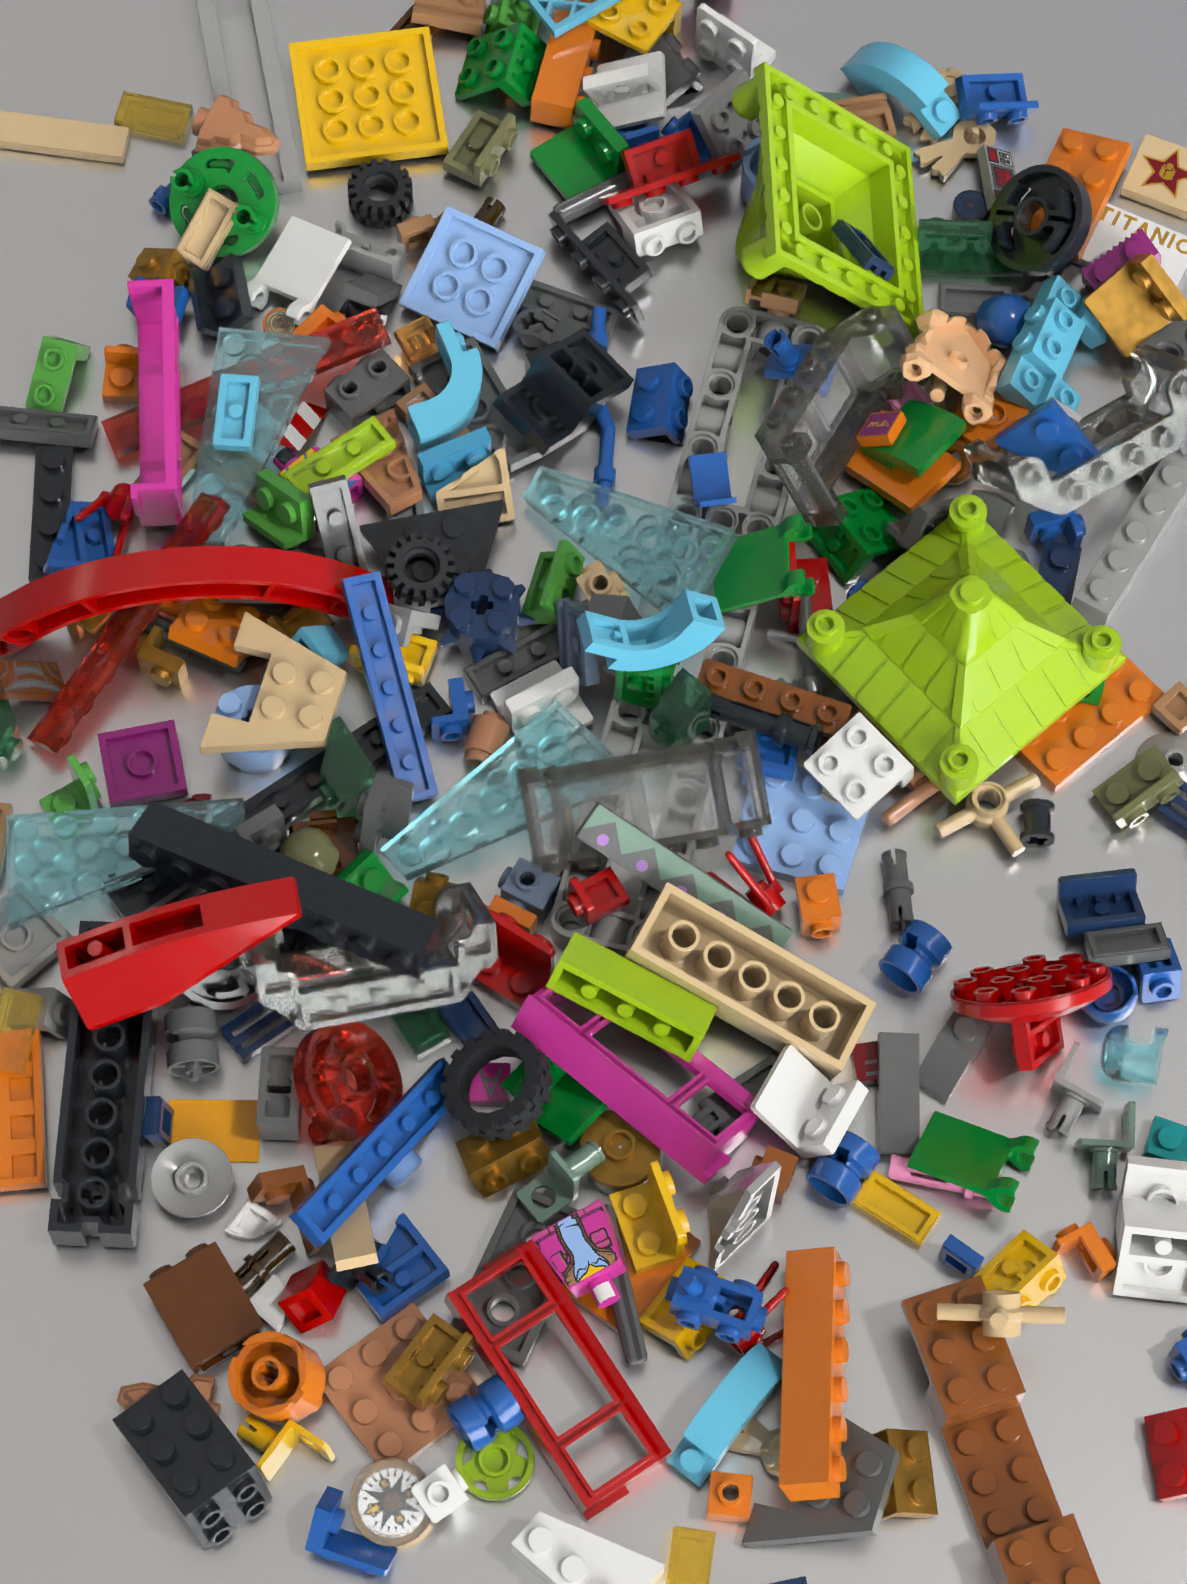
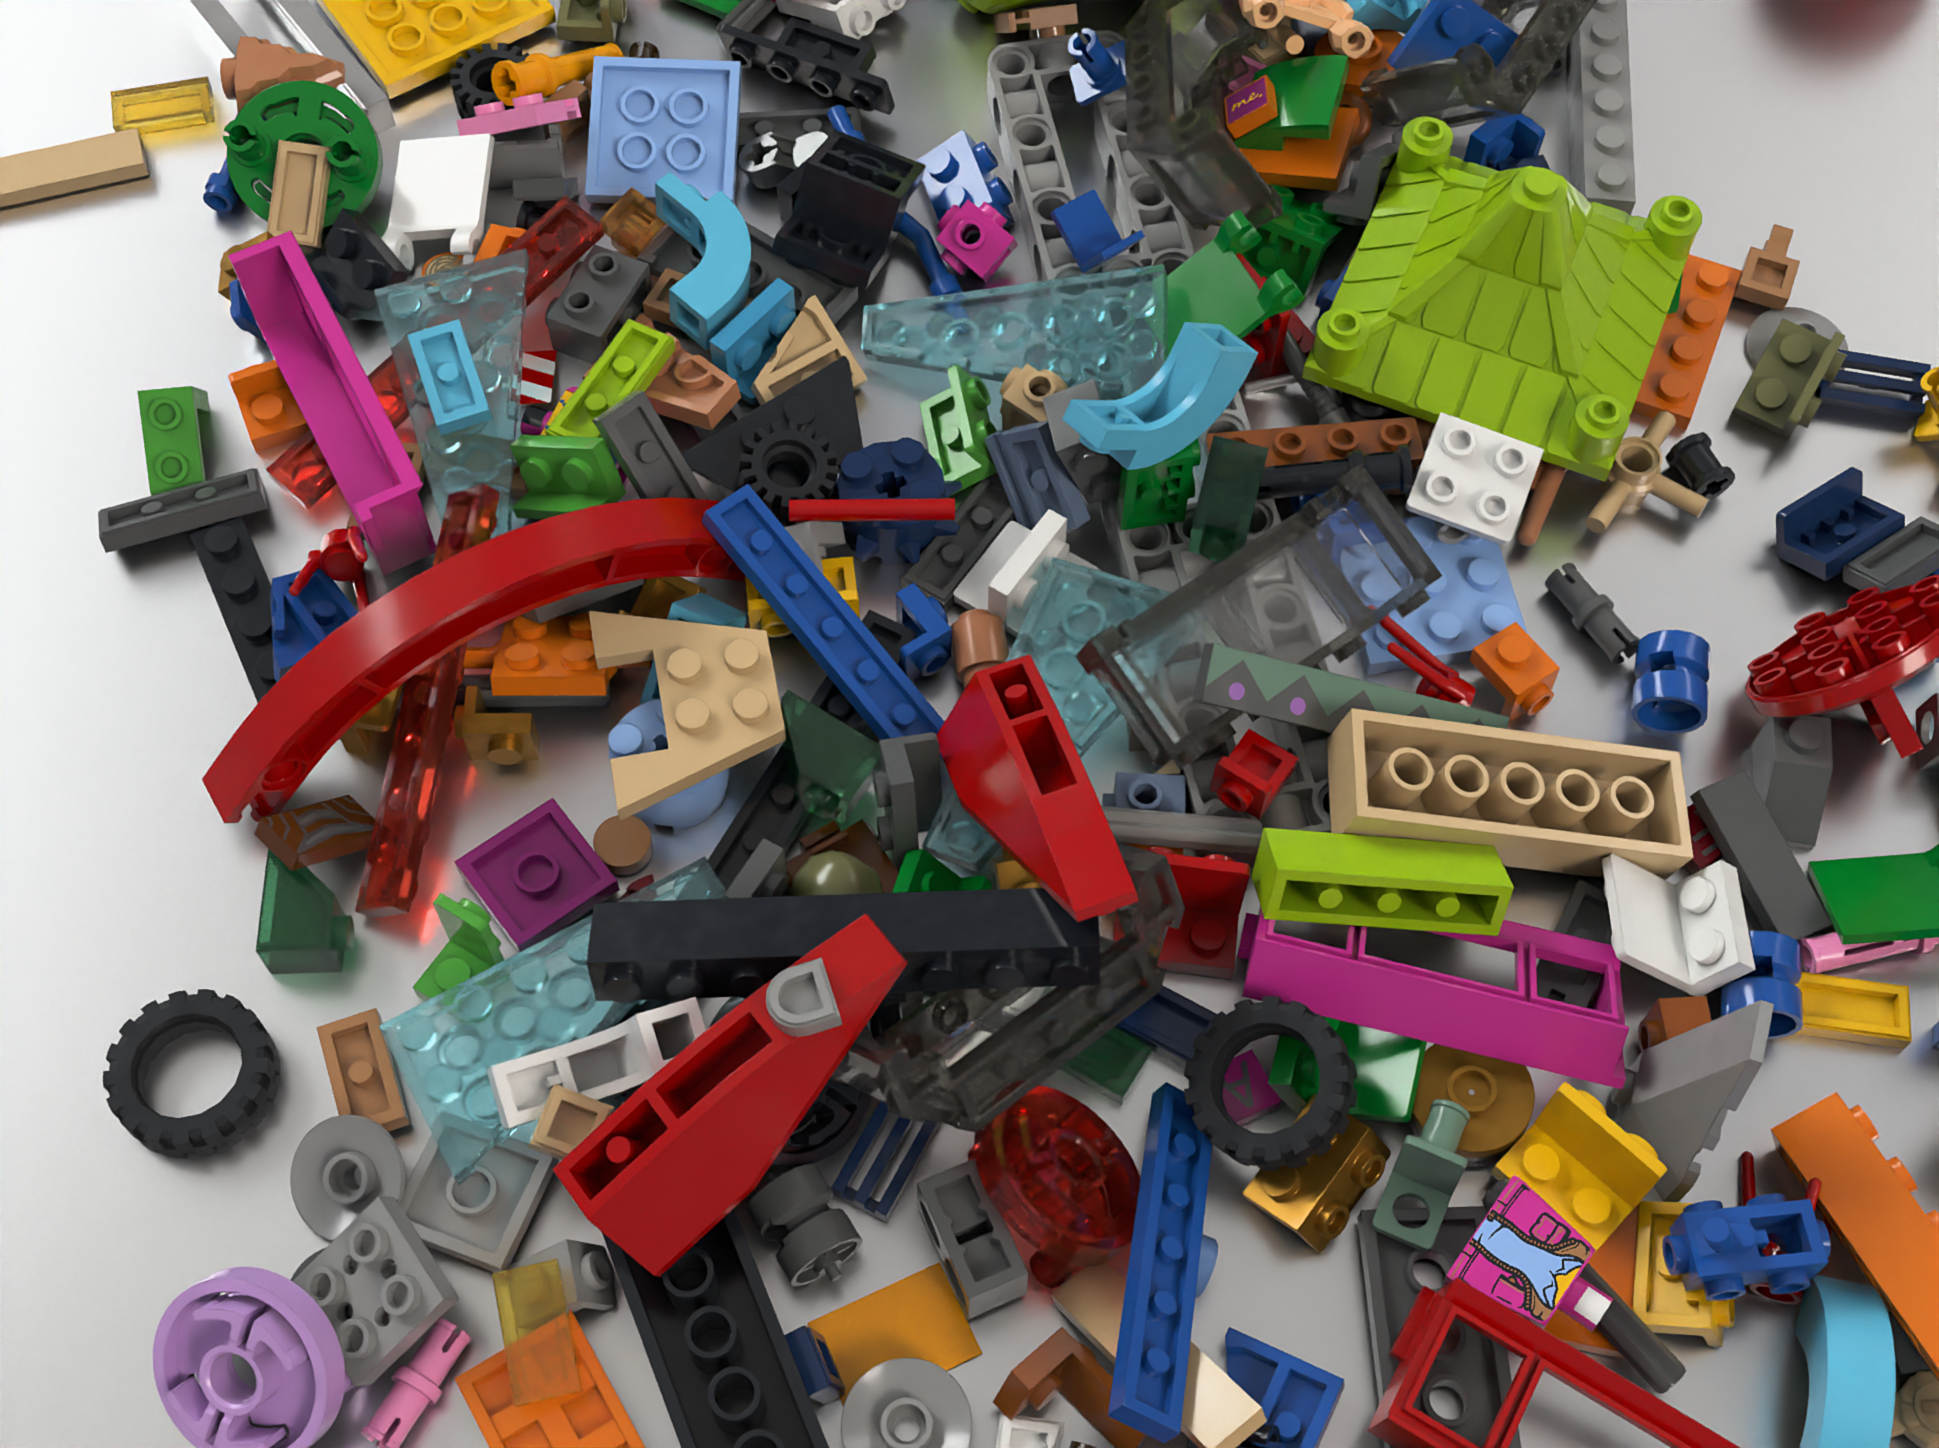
camera: 25 degrees left, 5 degrees down
none -> bright pink plate [456,93,582,136]
none -> white arch [486,997,706,1130]
none -> light orange pin [491,43,624,106]
none -> tan tile [528,1084,614,1160]
none -> medium nougat tile [593,815,653,875]
none -> light grey tile [766,957,842,1037]
none -> red bar [789,498,955,522]
none -> dark pink brick [936,199,1018,283]
none -> red wedge [937,654,1139,922]
none -> light grey axle [1101,806,1262,854]

